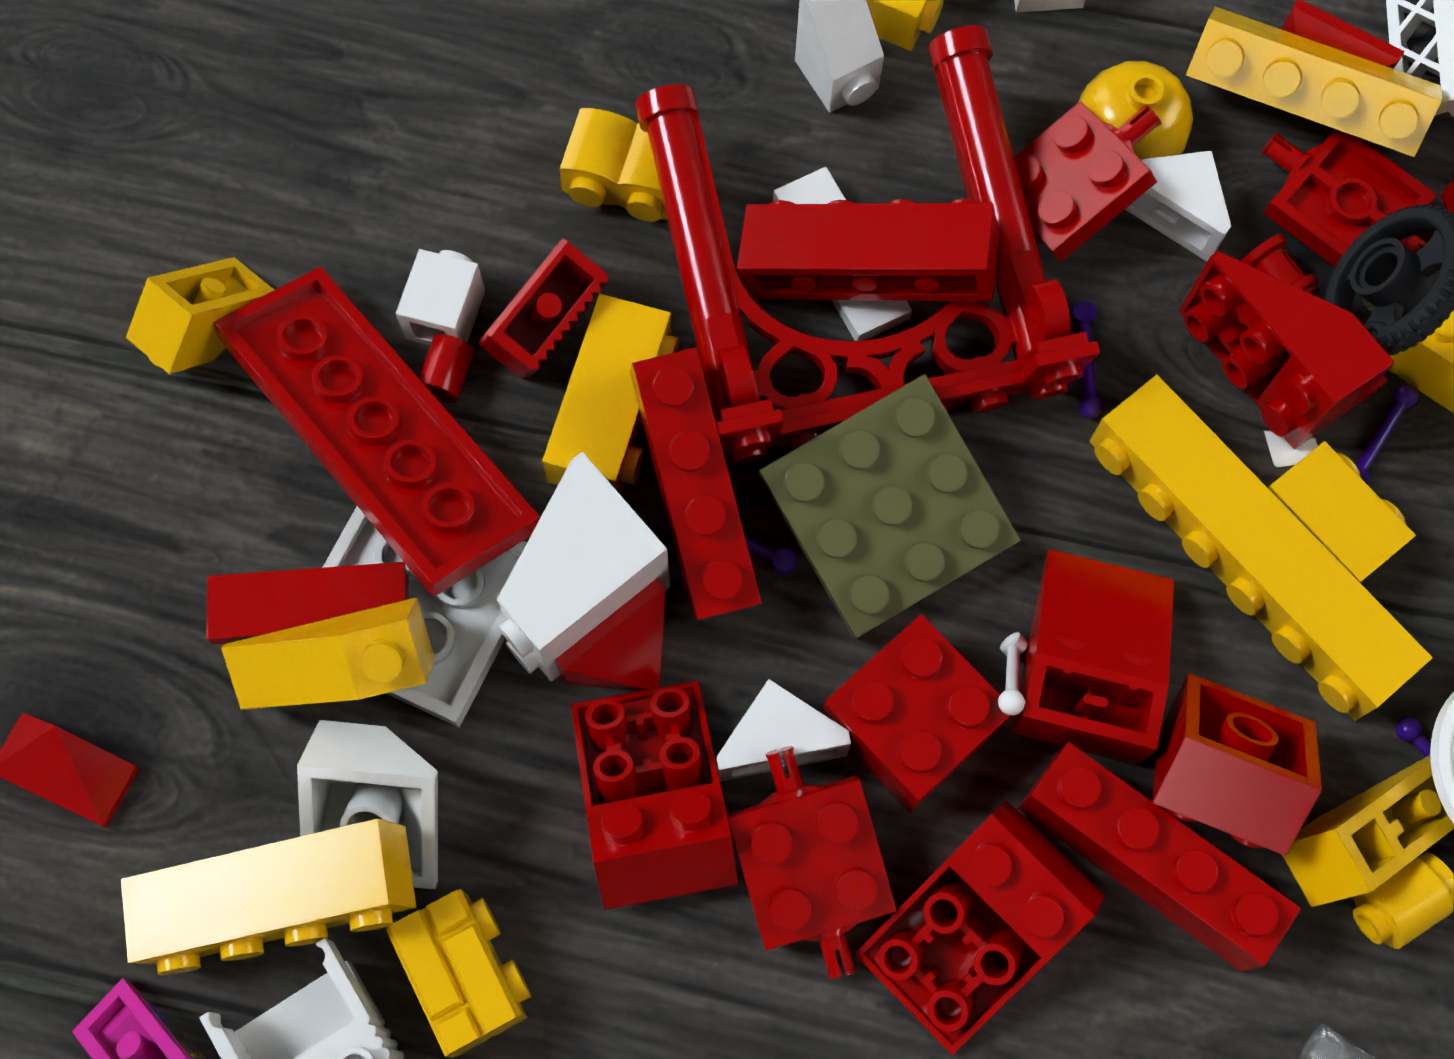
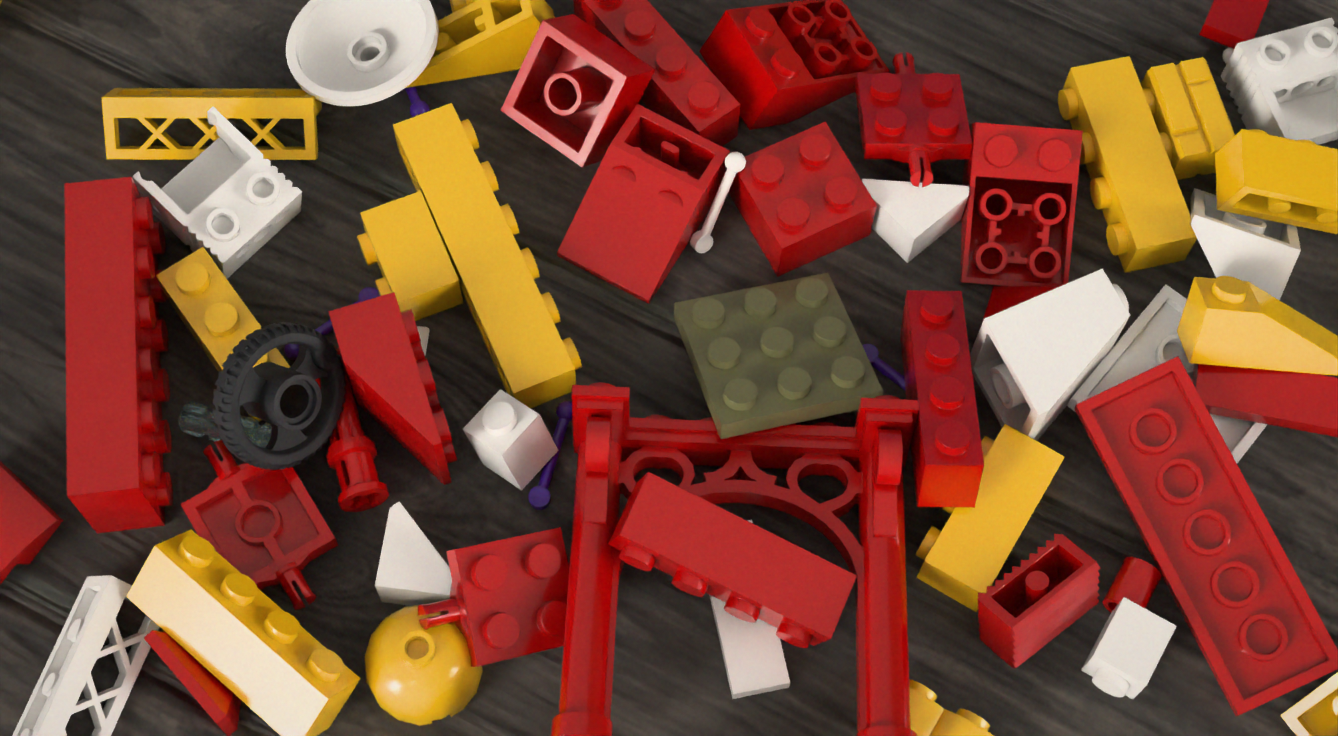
camera: 165 degrees left, 5 degrees down
none -> white brick [463,389,558,491]
none -> yellow brick [1058,56,1197,273]

